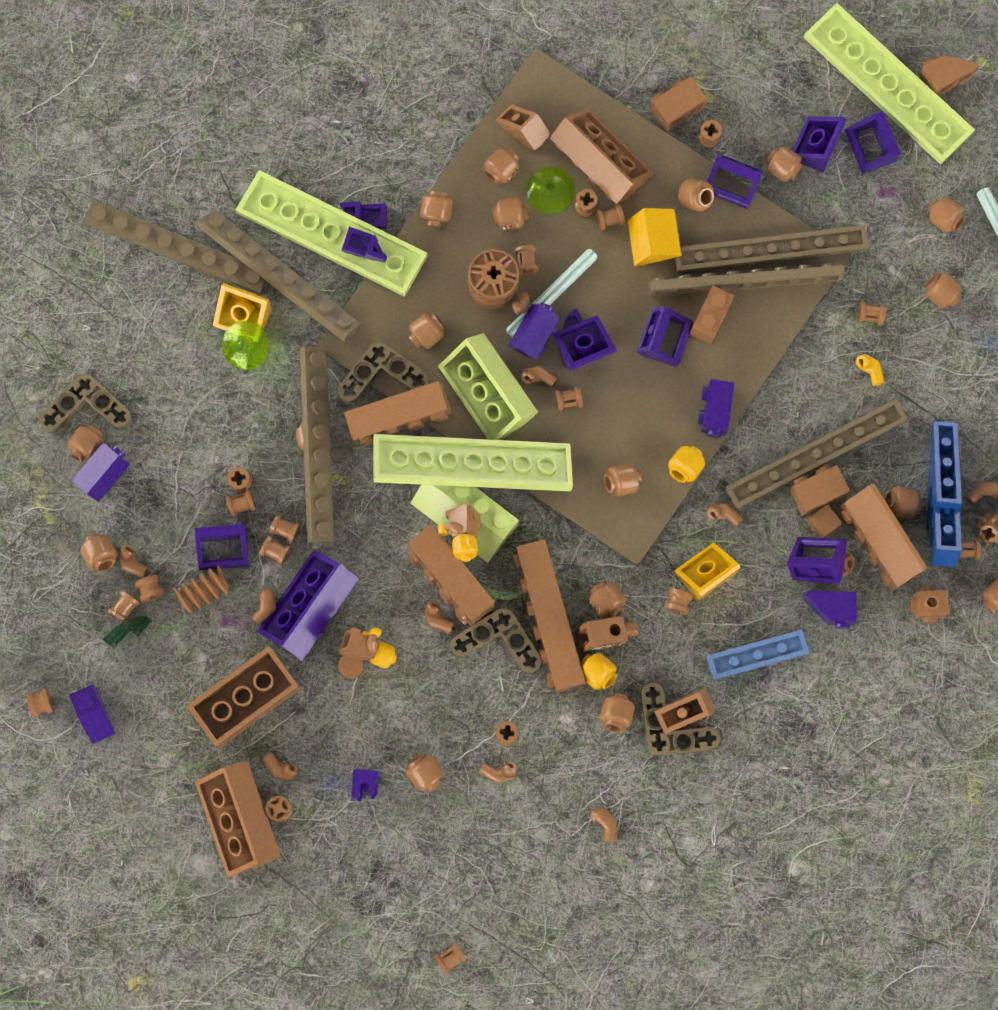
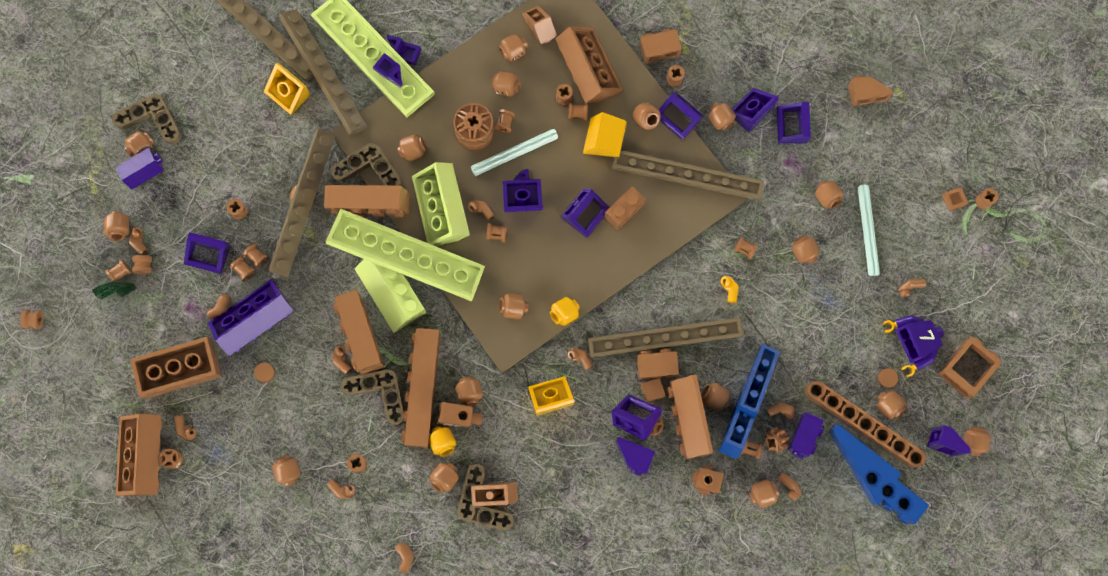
camera: 20 degrees right, 0 degrees up
dark purple slope [69,685,116,744] -> none
medium nougat piece [173,565,229,614] -> none
clear neon green dish [222,321,269,370] -> none
medium nougat bush [225,489,256,517] -> none
medium nougat piece [338,627,397,669] -> none
dark purple hinge [351,769,381,801] -> none
medium nougat head [420,191,453,227] -> none
piece [438,503,481,562] -> none
dark purple brick [508,302,560,360] -> none
medium nougat arm [512,293,530,315] -> none
clear neon green dish [526,167,574,214] -> none
dark tan plate [648,263,845,297] -> none
medium nougat wheel [664,588,693,615] -> none
dark purple brick [698,379,734,438] -> none
medium blue plate [706,629,809,681] -> none
yellowish green plate [803,3,975,165] -> none

